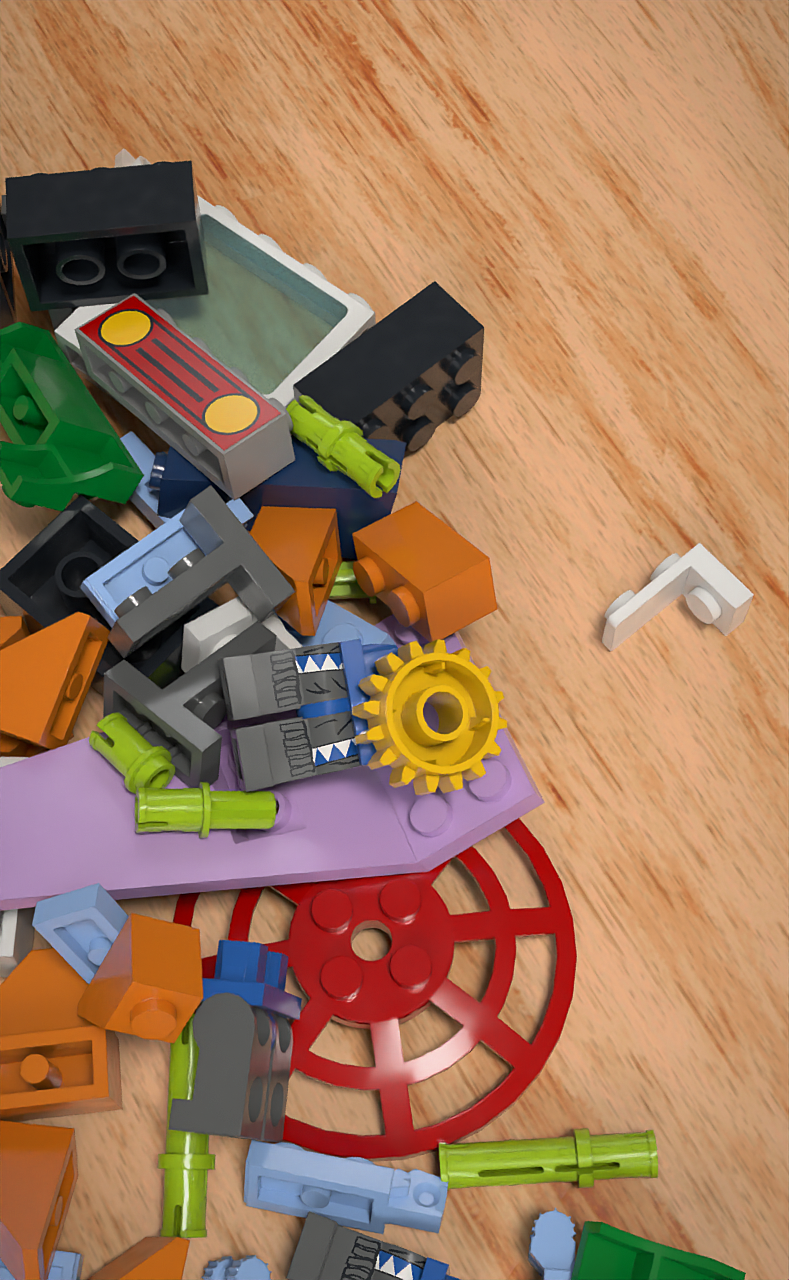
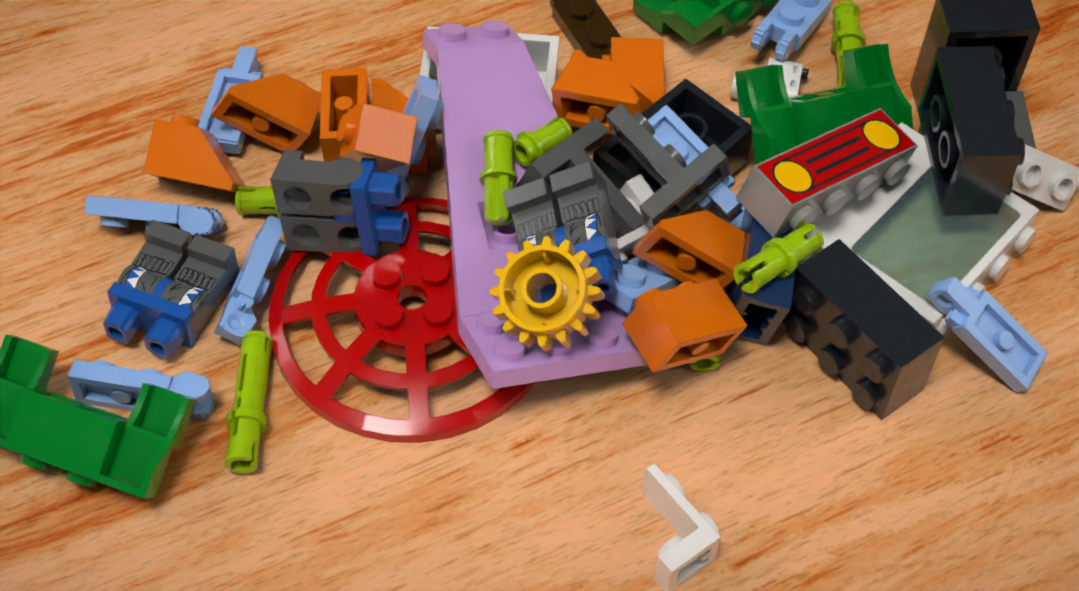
camera: 90 degrees right, 10 degrees down
none -> light blue hinge [927,276,1048,393]

